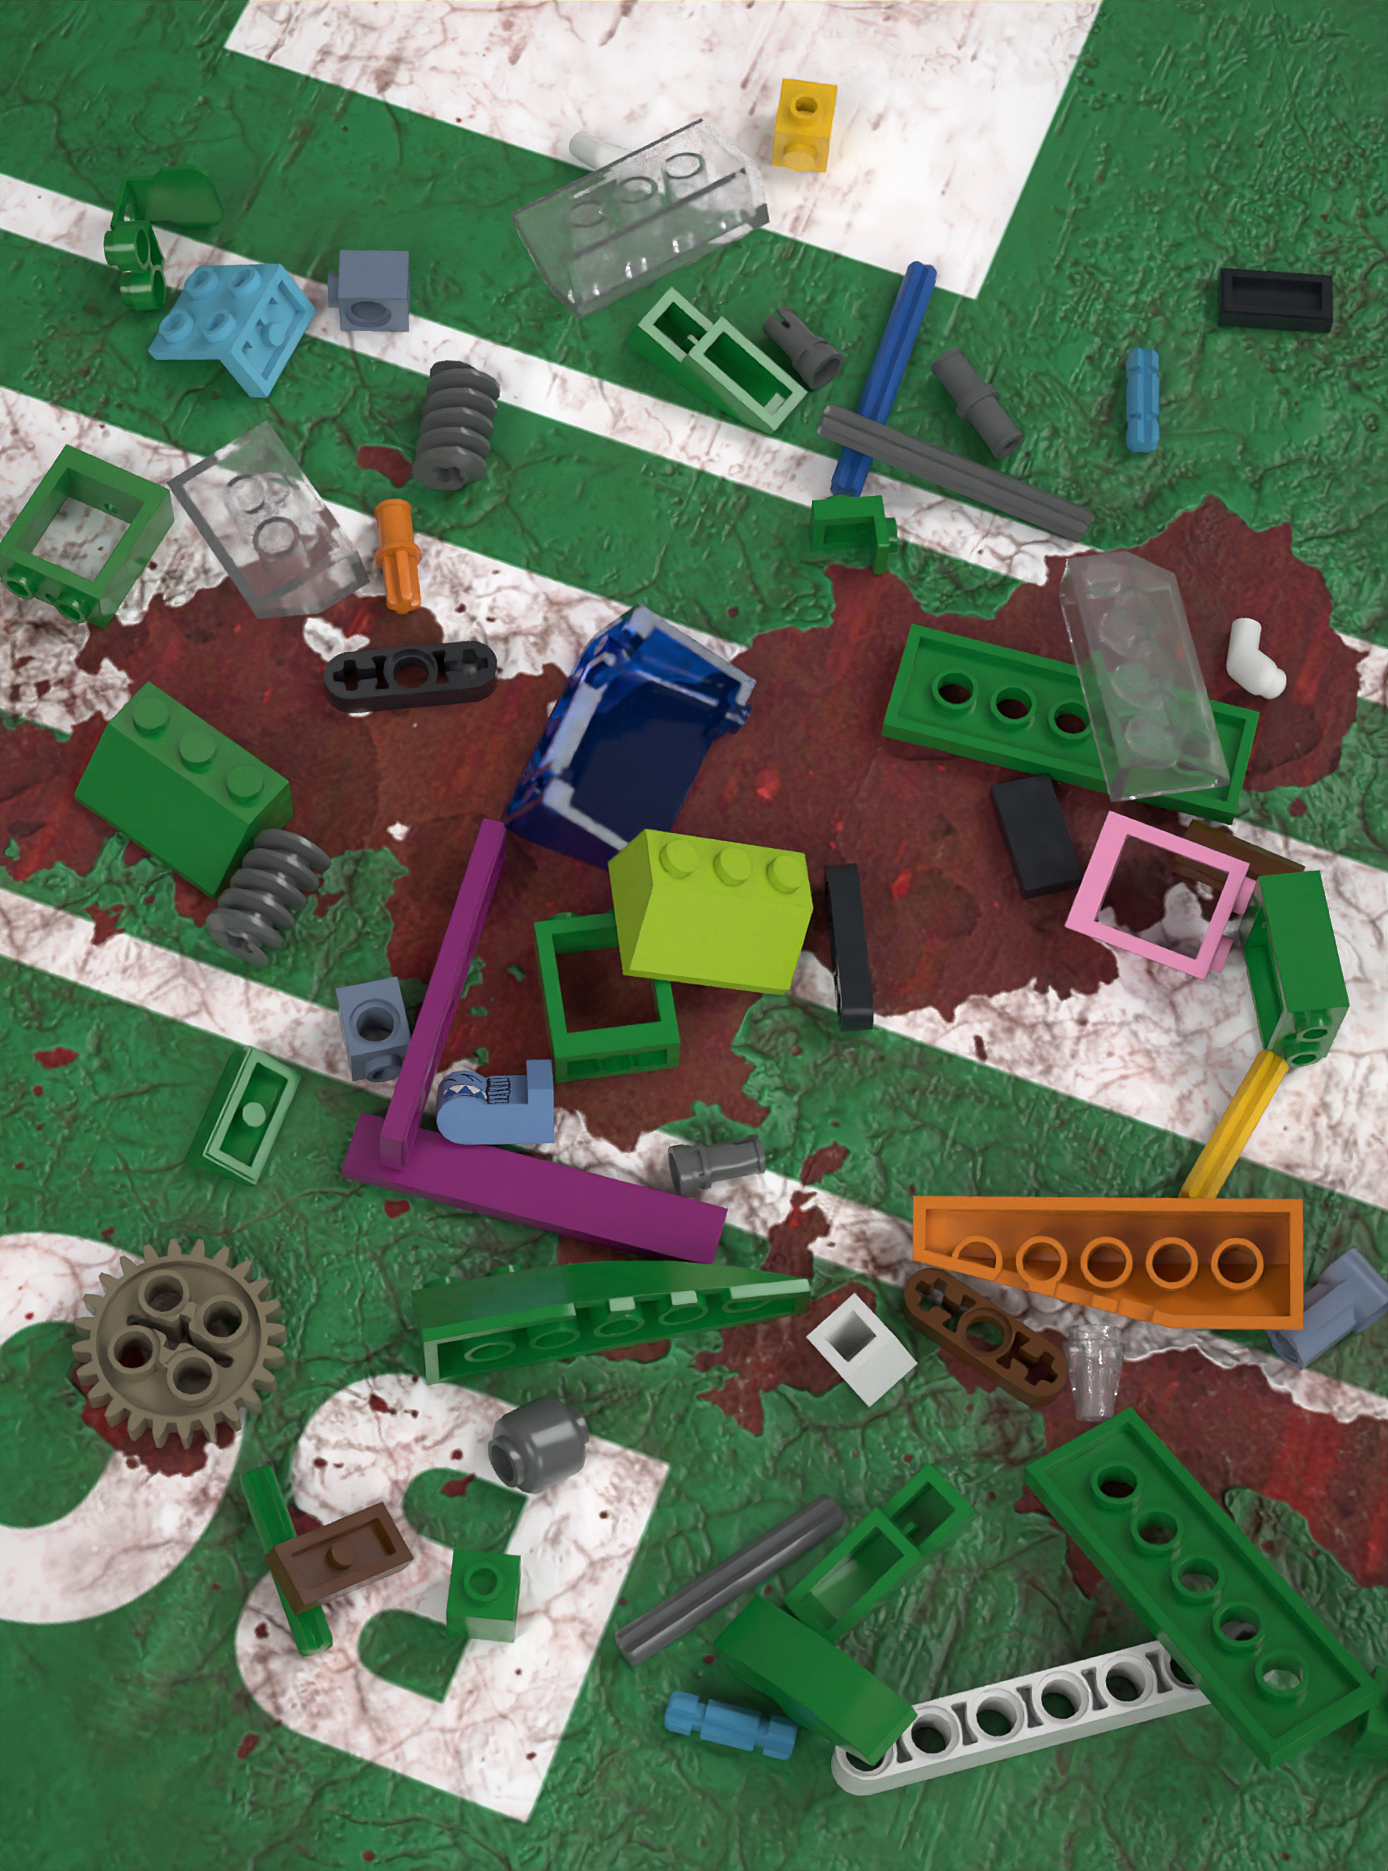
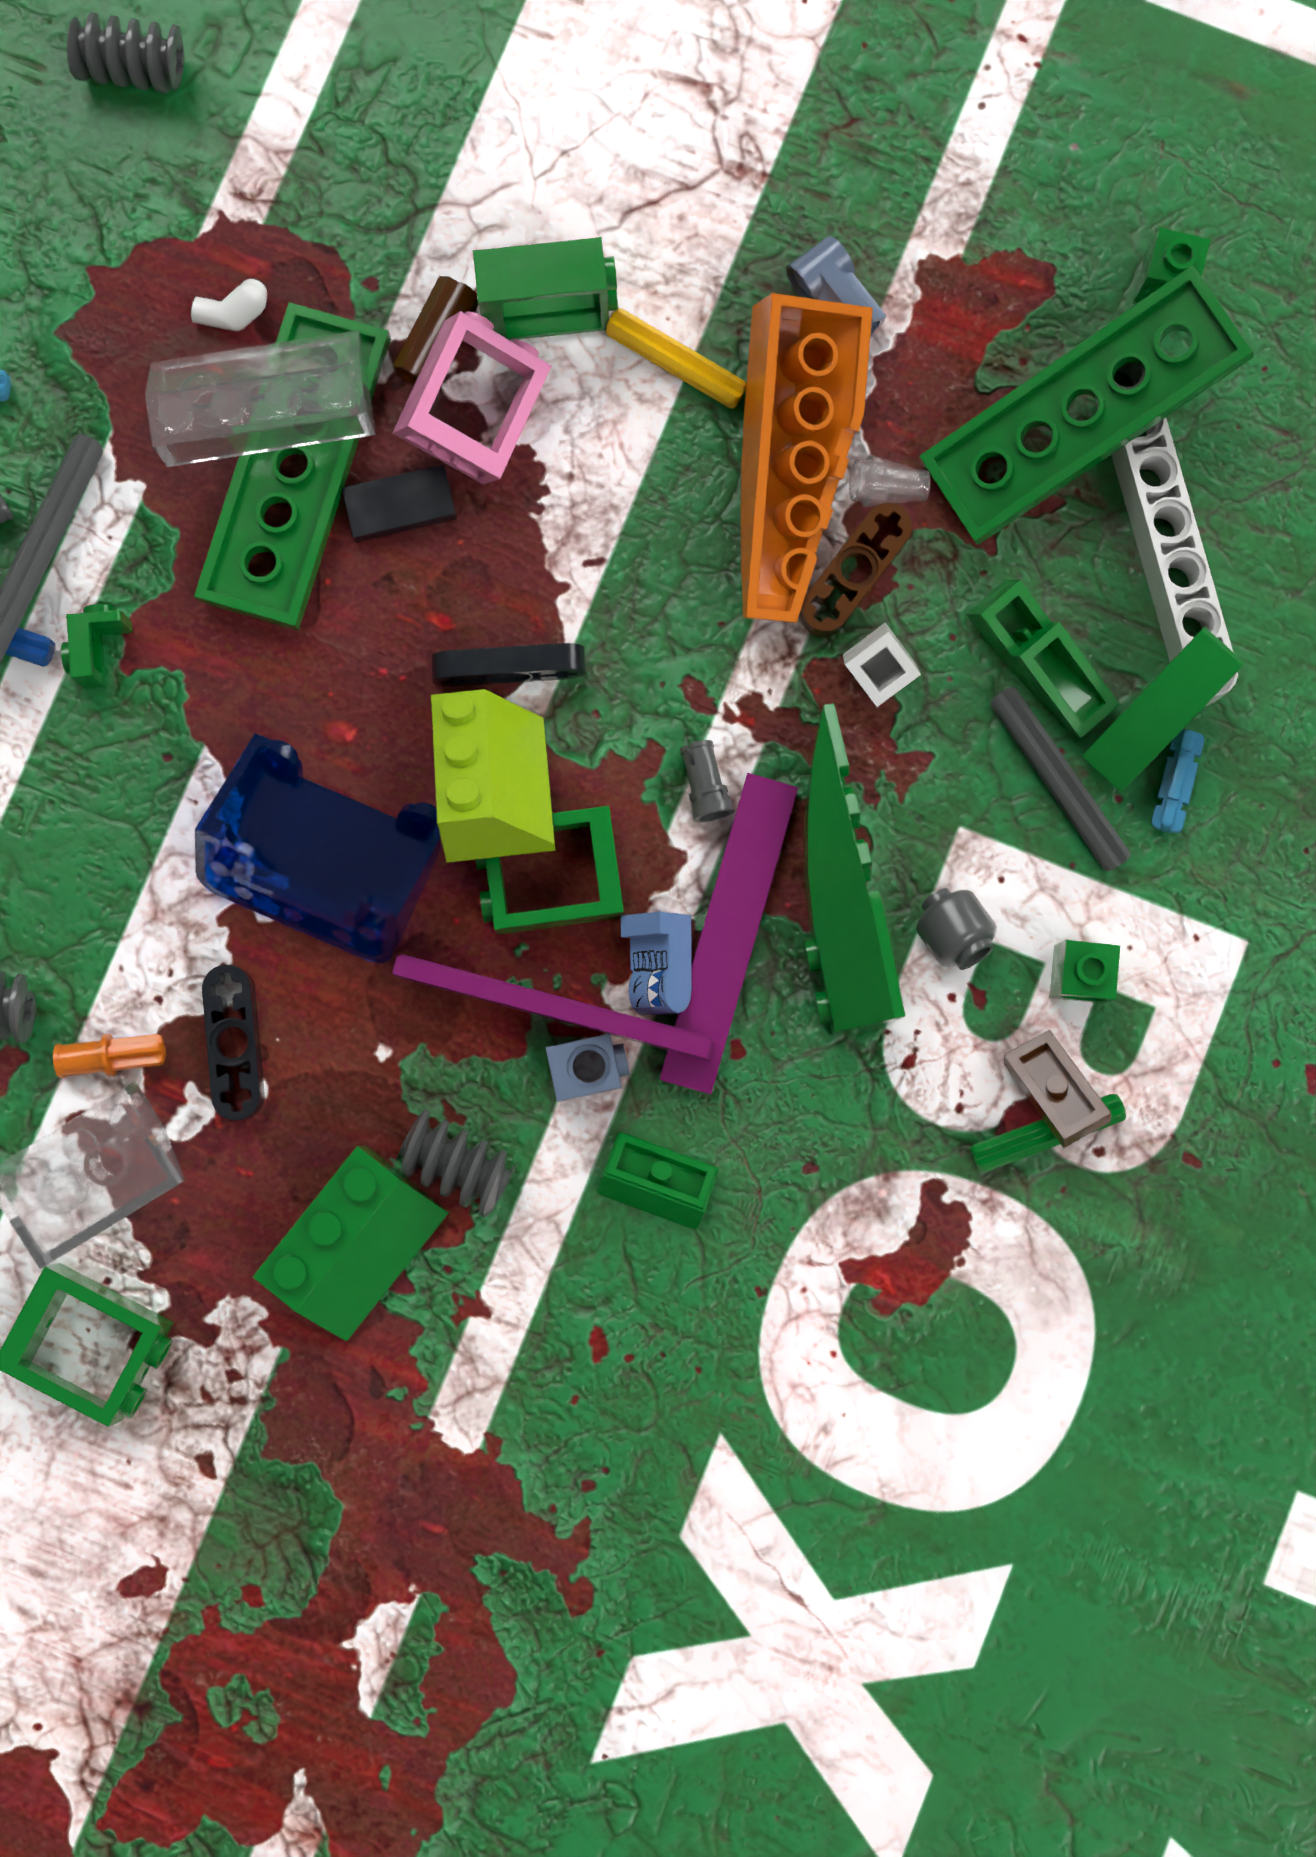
camera: 85 degrees left, 20 degrees up
dark tan gear [72,1238,287,1449] -> none

